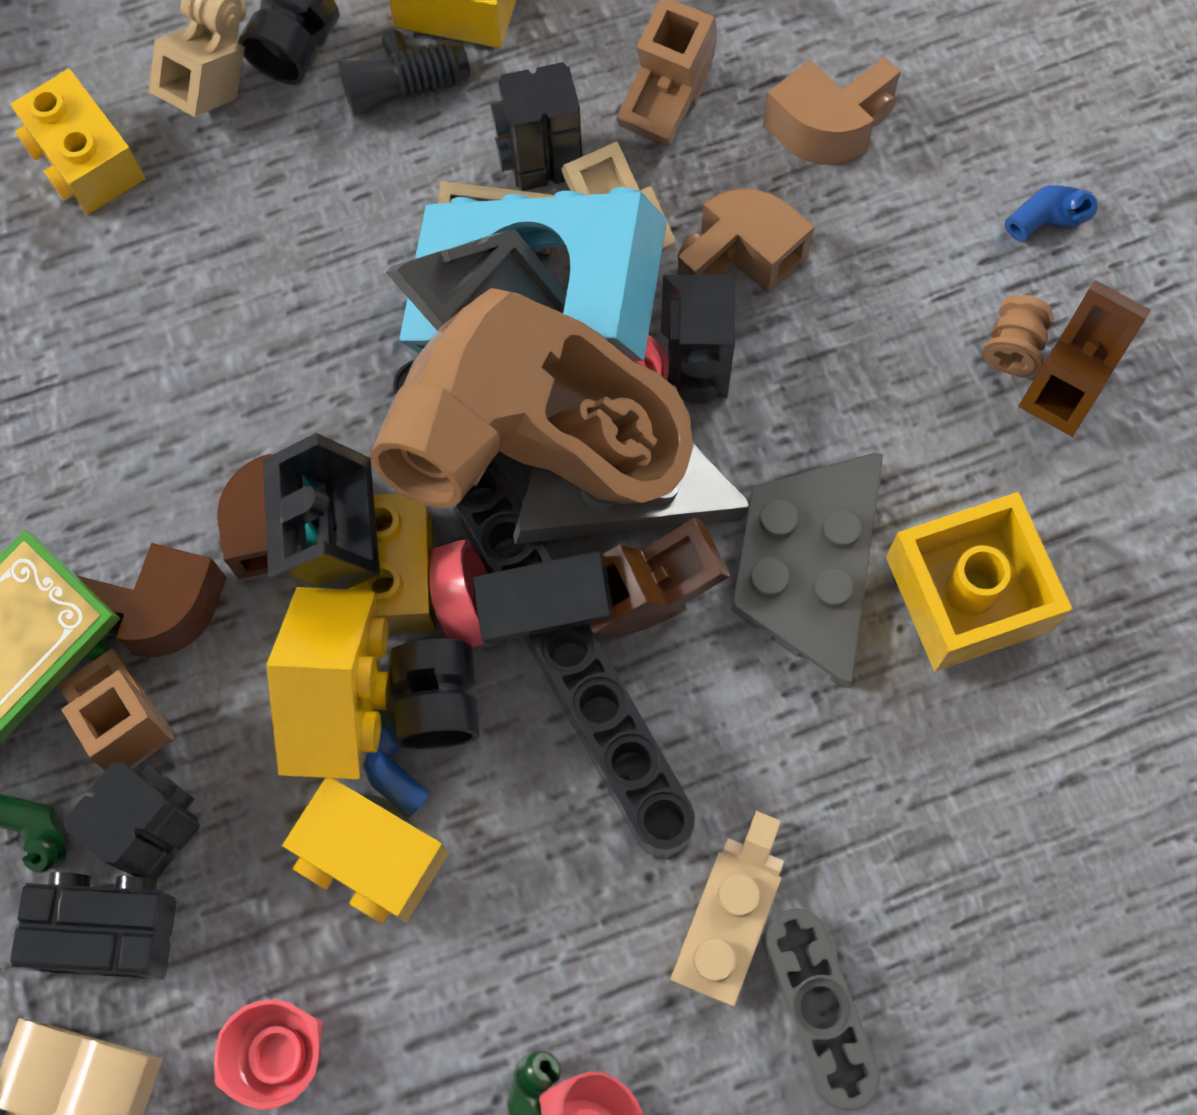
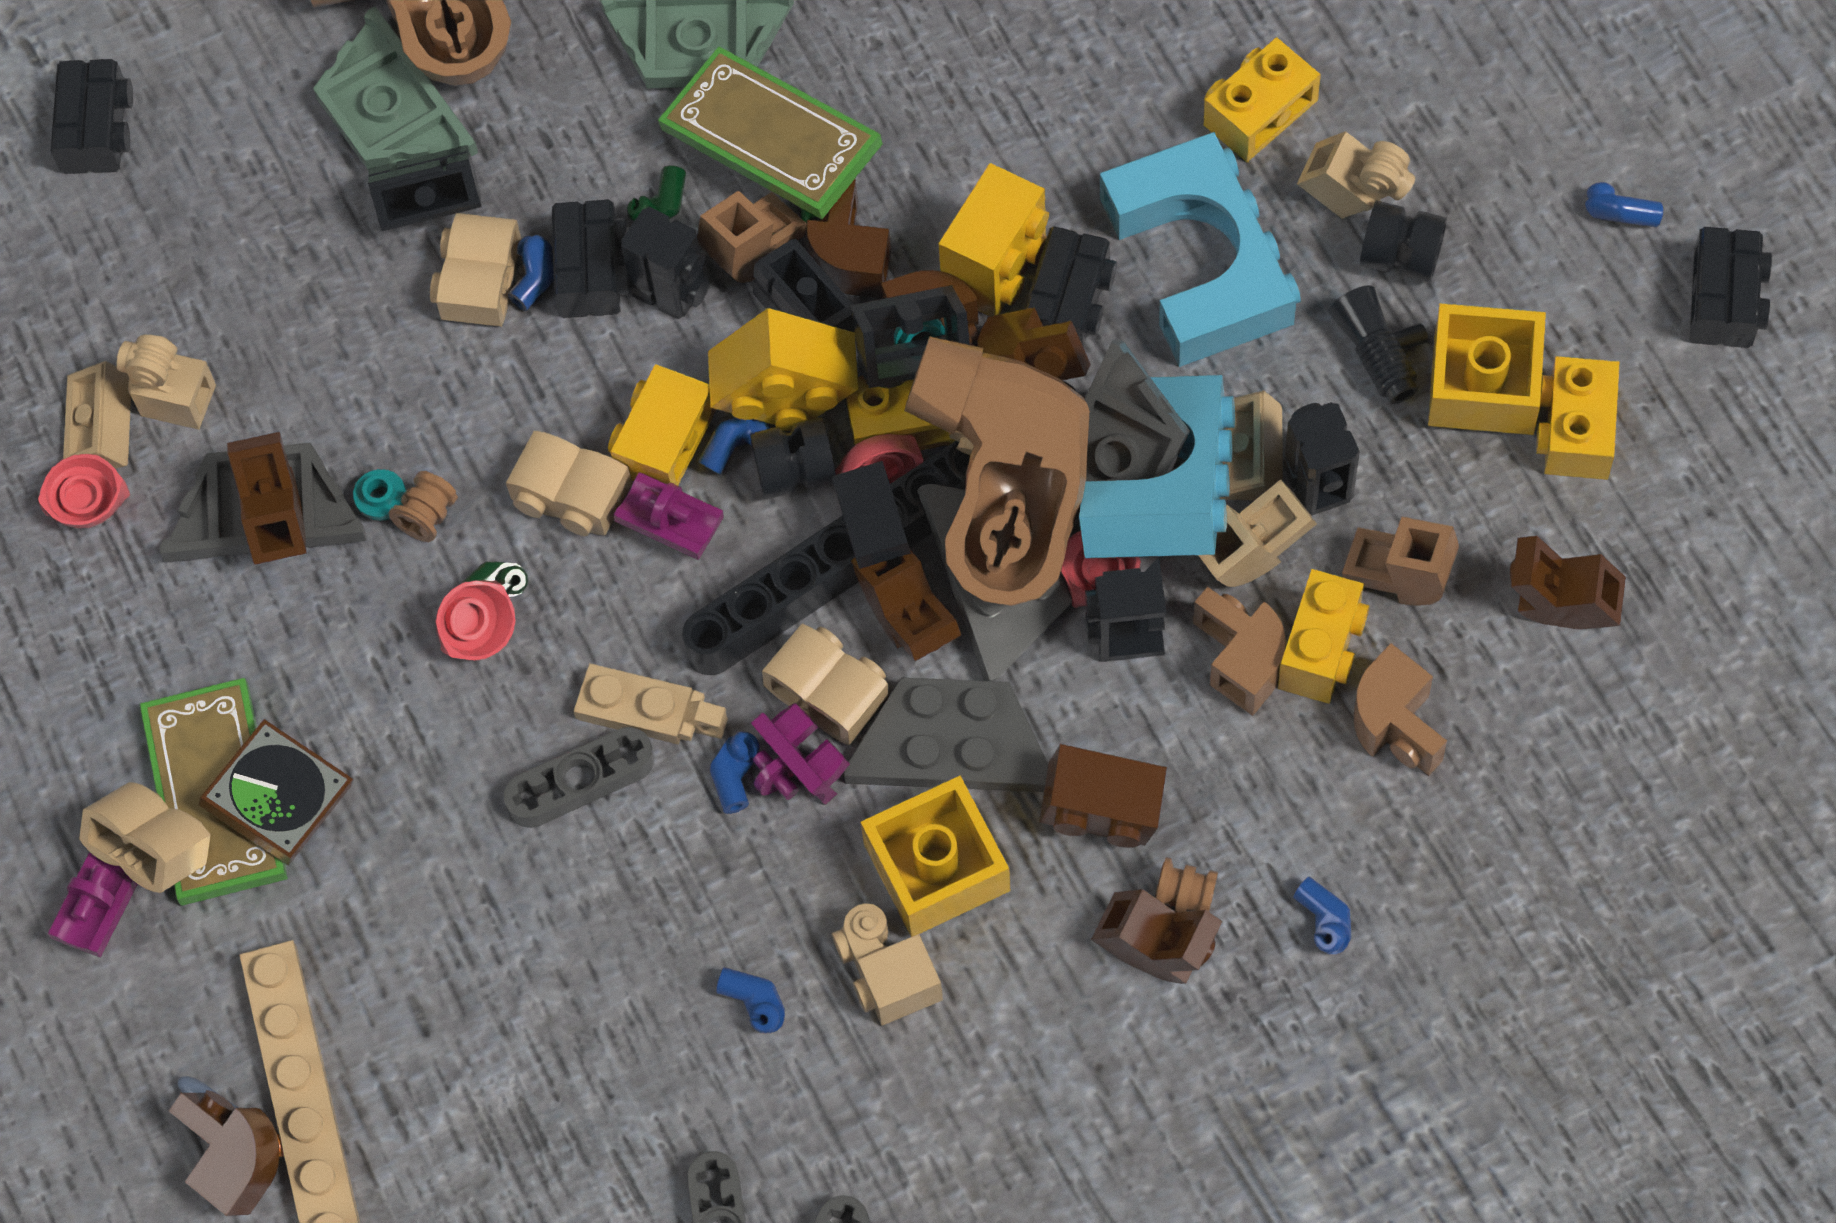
camera: 85 degrees right, 5 degrees down
coral hat [214,999,325,1110] -> none
none -> tan brick [506,431,633,536]
none -> blue arm [508,235,554,311]
none -> magenta hips [613,472,724,560]
none -> blue arm [710,731,760,814]
none -> blue arm [716,967,785,1033]
none -> magenta hips [751,703,850,805]
none -> black brick [753,239,856,340]
none -> tan brick [762,623,888,746]
none -> tan brick [831,903,943,1026]
none -> yellow brick [938,163,1049,316]
none -> reddish brown brick [978,307,1091,381]
none -> black brick [1024,226,1117,348]
none -> reddish brown brick [1039,744,1167,848]
none -> medium azure arch [1100,132,1301,367]
none -> yellow brick [1278,569,1370,704]

